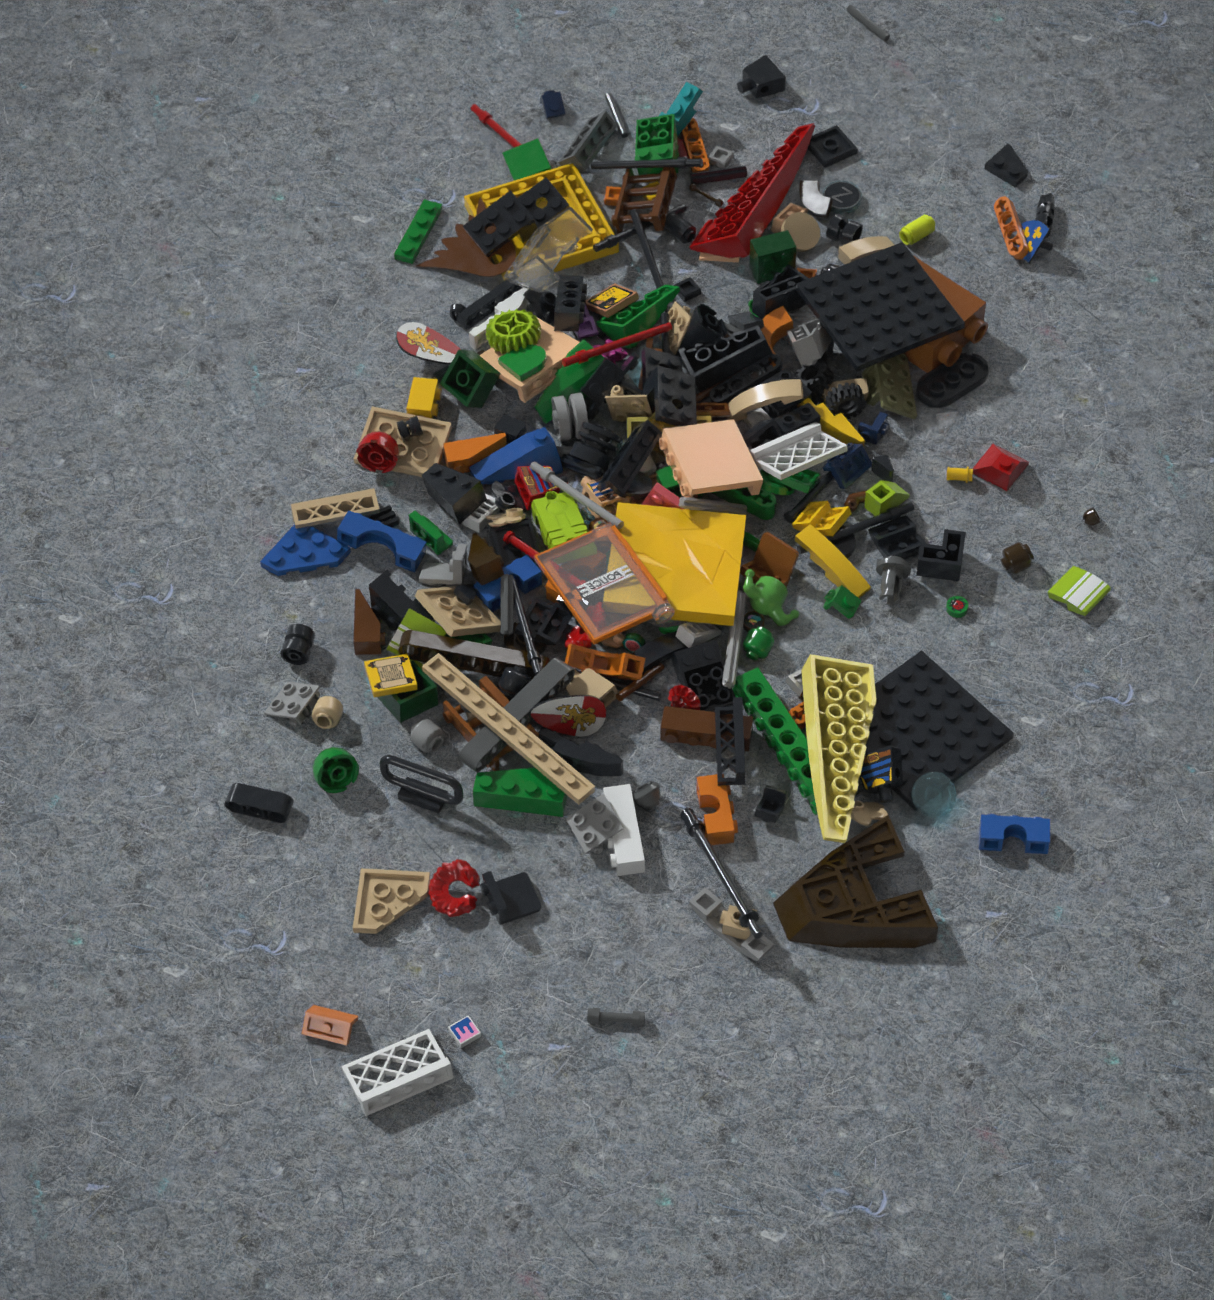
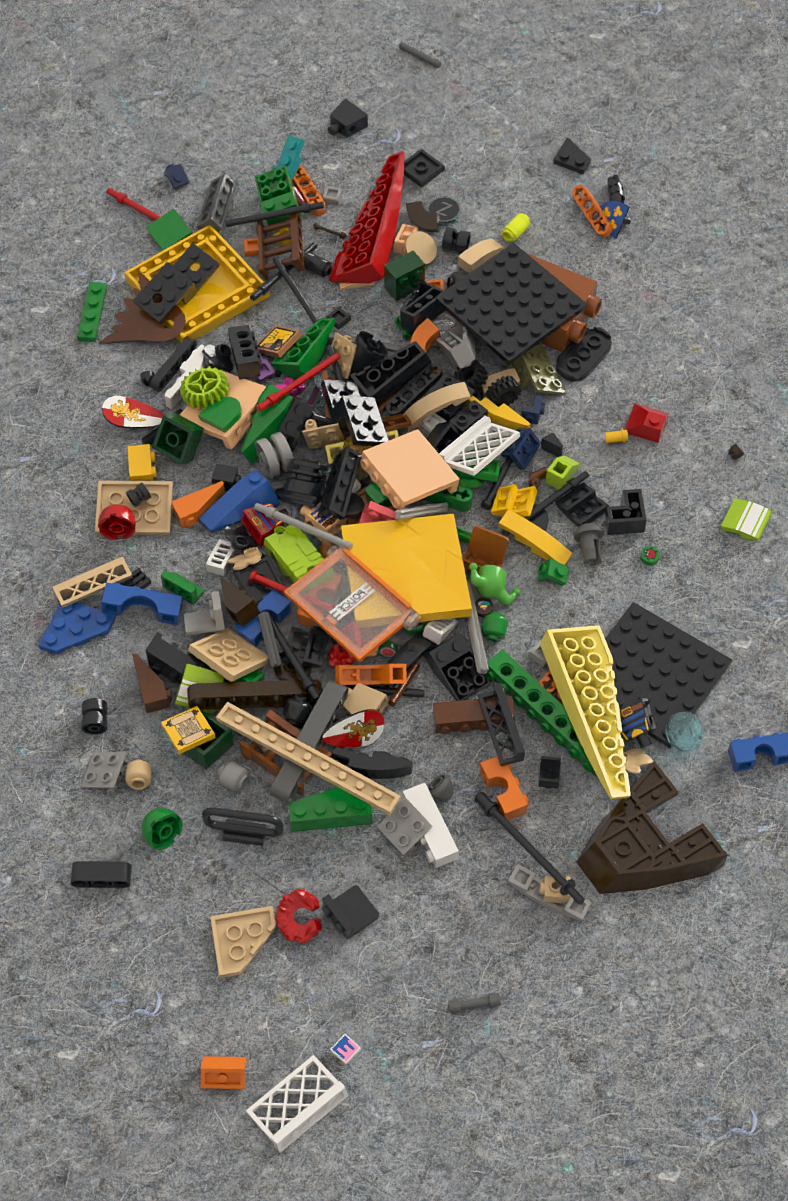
camera: 15 degrees left, 5 degrees up
black wedge [421,463,487,525] -> none
black tile [453,584,476,606] -> none
clear windscreen [504,207,593,293] -> none
black bar [605,93,628,138] -> none
red gear [668,685,701,710] -> none
black axle [690,166,748,184] -> none
black tile [728,311,764,330] -> none
dark brown head [1000,542,1034,574] -> none

